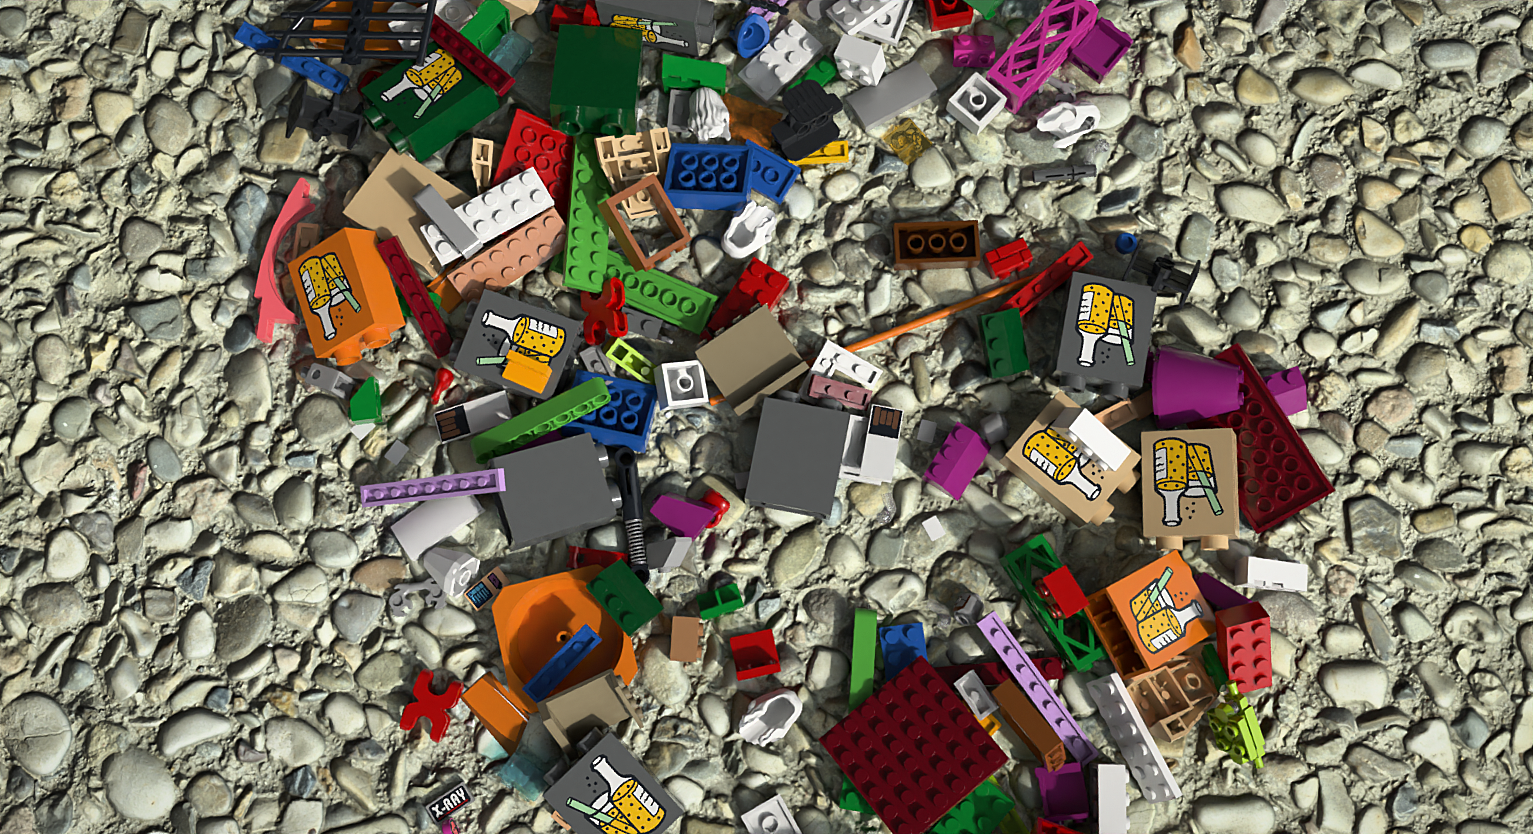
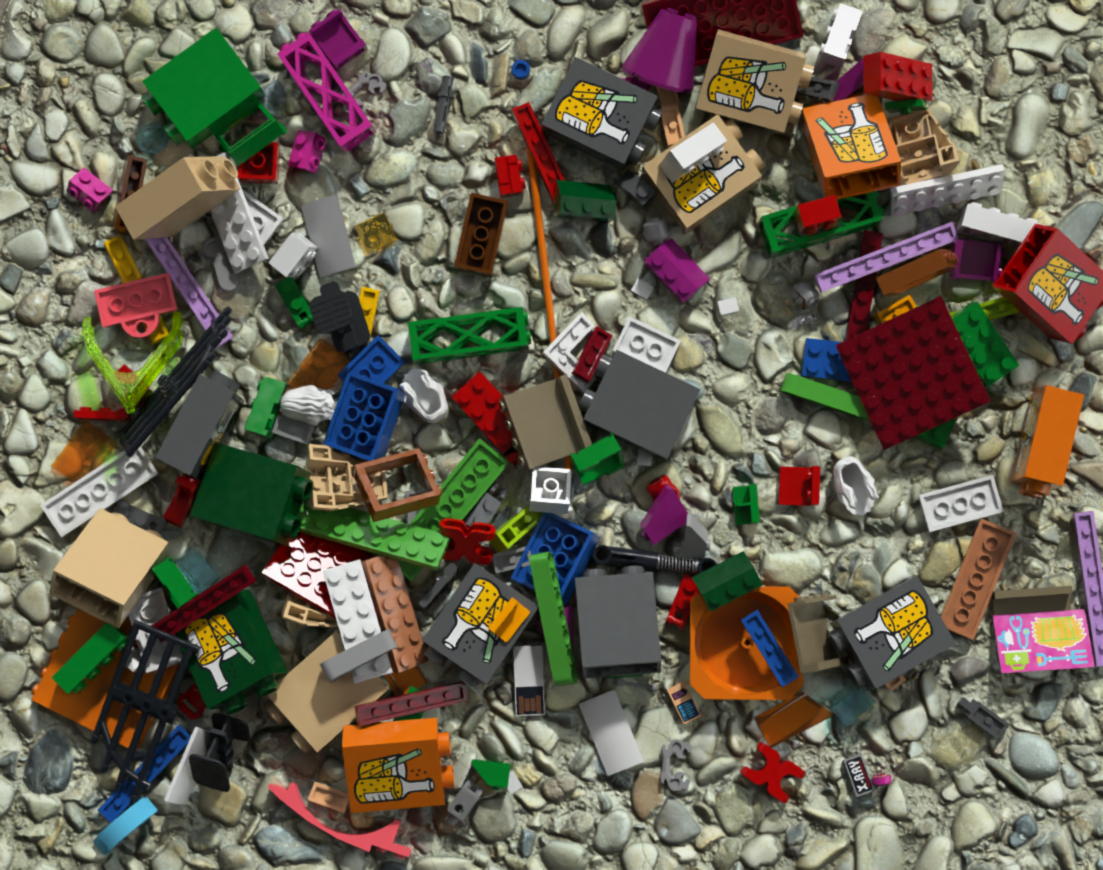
camera: 75 degrees left, 5 degrees up
lavender plate [360,468,506,507] -> none
white sticker [384,440,409,465] -> none
white cone [423,547,480,598] -> none
red piece [430,367,455,405] -> none
medium nougat brick [670,616,704,663] -> none
blue helmet [729,13,770,58] -> none
white plate [737,19,823,104] -> none
white piece [859,404,904,483] -> none
white brick [946,72,1007,136] -> none
white hinge [954,670,999,721] -> none
white hair [1037,100,1101,148] -> none
black piece [1122,239,1201,310] -> none
lime piece [1206,680,1265,769] -> none
none -> medium azure arch [93,796,158,856]
none -> white slope [164,727,209,805]
none -> green piece [408,307,531,365]
none -> dark grey hinge [419,563,459,610]
none -> green piece [570,433,625,486]
none -> dark grey slope [615,169,656,209]
none -> light grey hinge [617,679,657,691]
none -> dark grey hinge [796,77,840,102]

